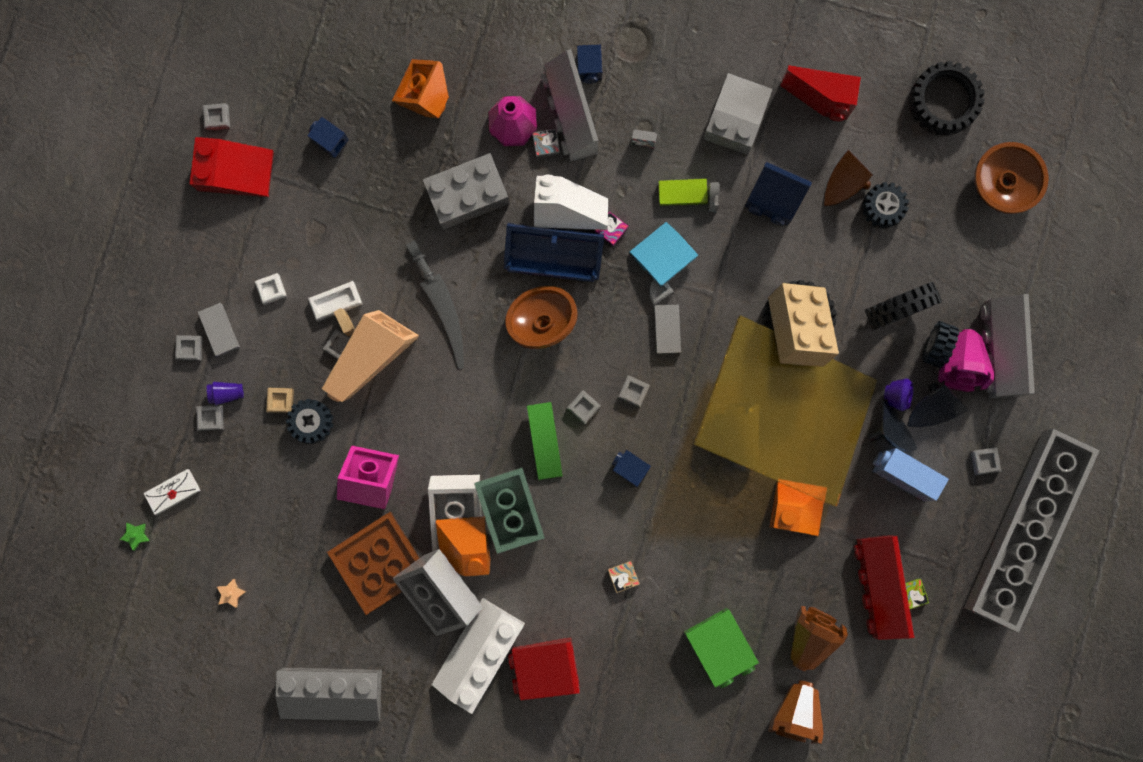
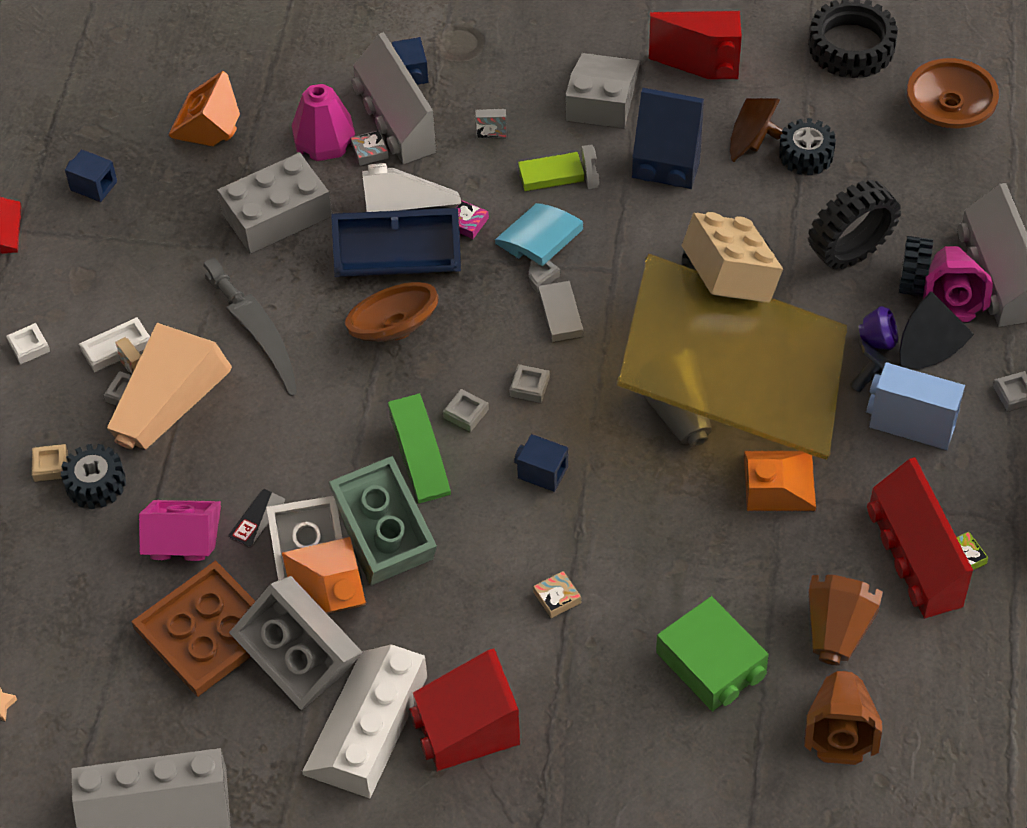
camera: 10 degrees left, 30 degrees down
none -> sticker [228,489,285,547]

